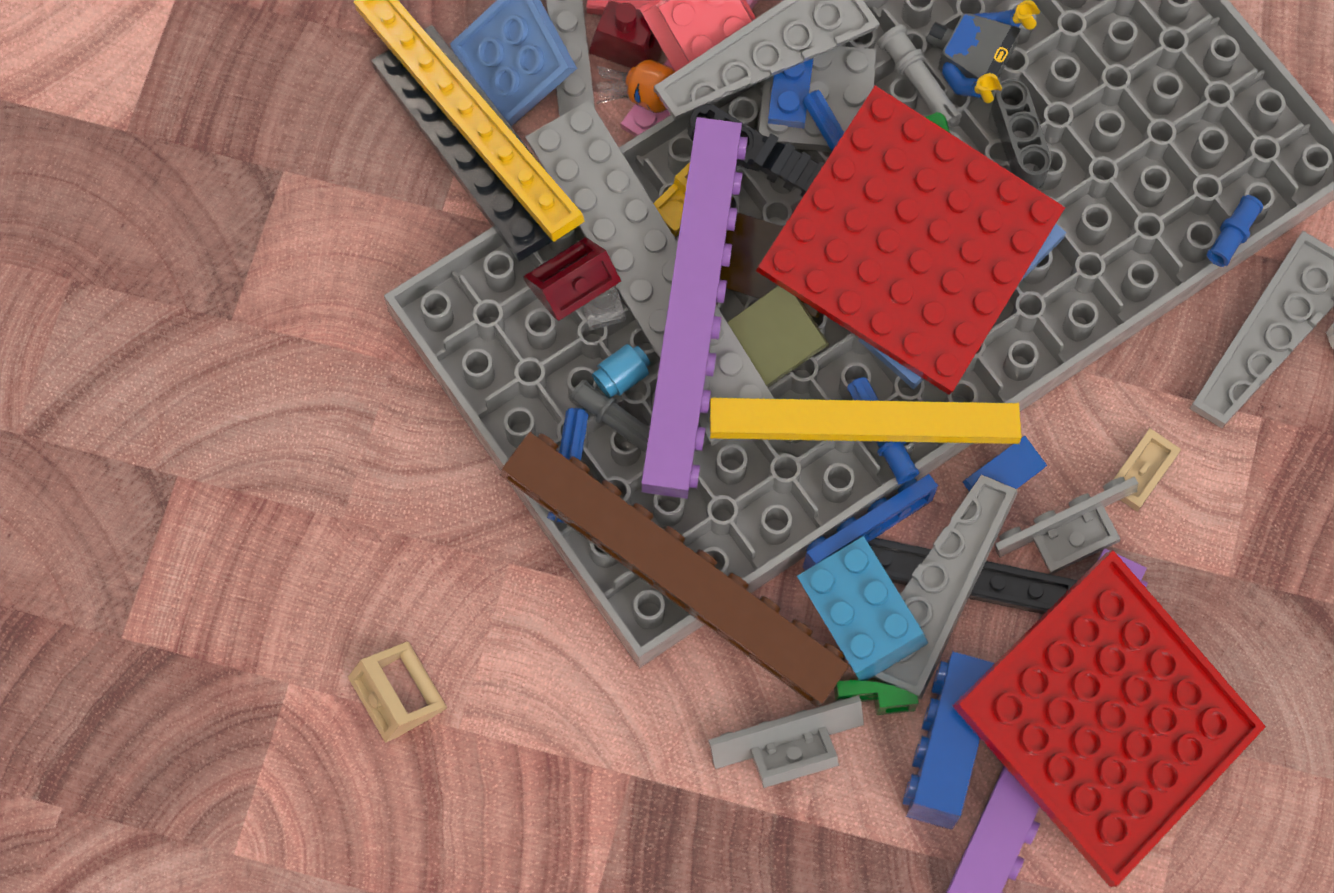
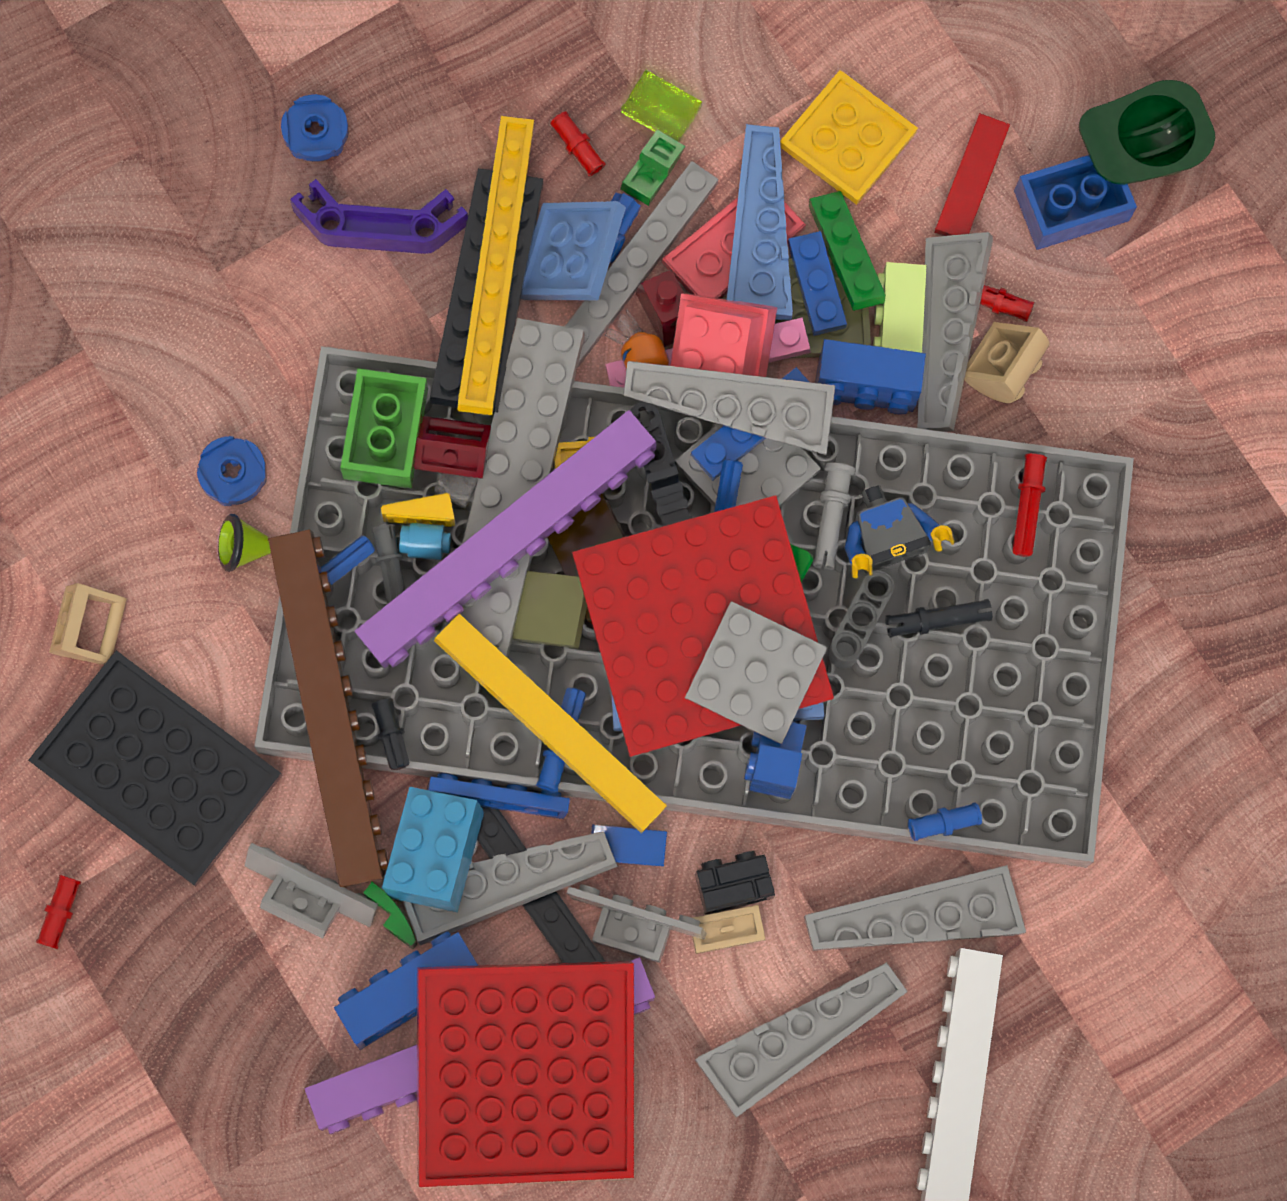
camera: 35 degrees right, 5 degrees up
none -> black plate [28,650,282,887]
none -> blue plate [197,436,266,506]
none -> lime hat [218,514,271,572]
none -> blue plate [281,94,348,162]
none -> dark purple piece [290,179,468,254]
none -> bright green brick [340,368,428,489]
none -> black axle [371,698,410,770]
none -> yellow slope [381,493,455,527]
none -> light grey plate [685,601,828,744]
none -> black brick [695,851,775,915]
none -> light grey wing [695,963,908,1118]
none -> blue brick [744,722,806,799]
none -> black pin [885,599,993,638]

